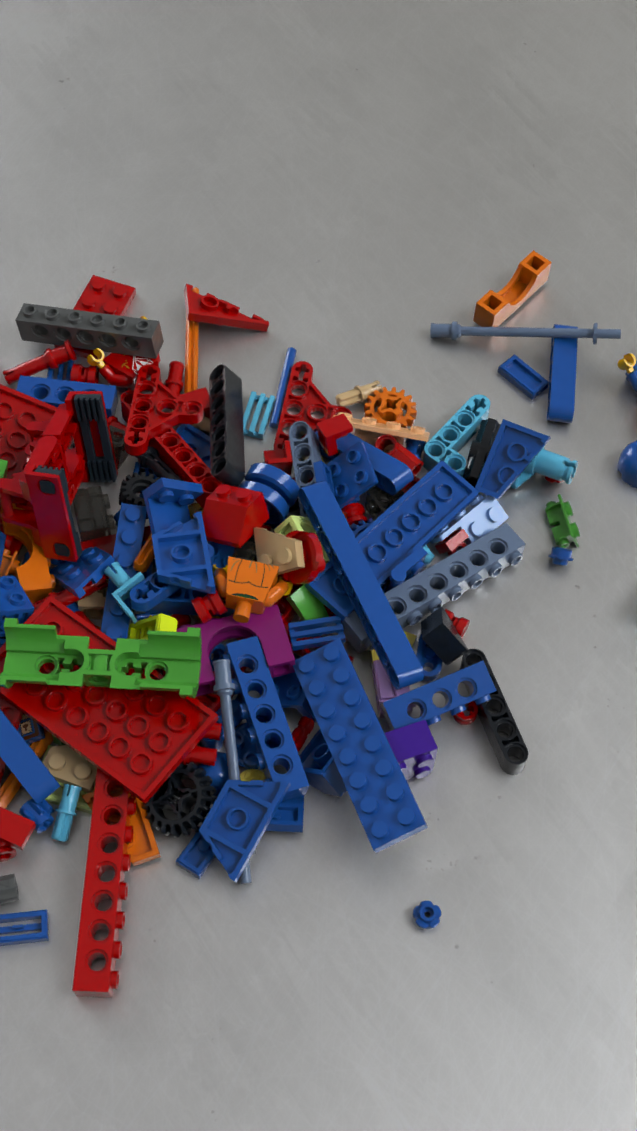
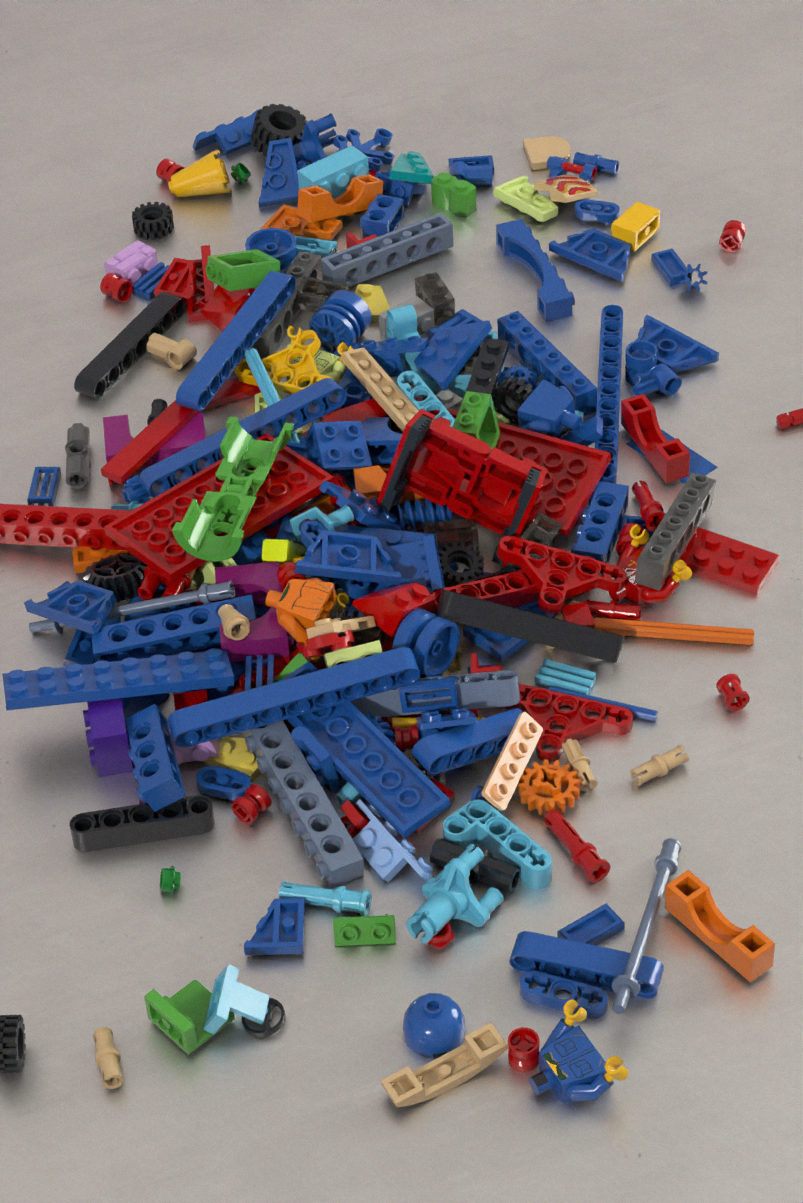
camera: 105 degrees right, 15 degrees down
red wing [184,284,269,332] -> none
red panel [316,413,353,456] -> none
red piece [375,435,424,477] -> none
black slope [421,607,468,665] -> none
blue wing [475,419,551,500] -> none
blue plate [548,547,574,565] -> none
none -> green plate [160,866,181,895]
none -> tan cone [218,604,250,640]
none -> blue wing [244,898,305,955]
none -> medium azure pin [279,882,372,916]
none -> blue beam [520,971,608,1019]
none -> red pin [543,809,611,883]
none -> tan pin [630,745,689,786]
none -> red bush [716,674,750,711]

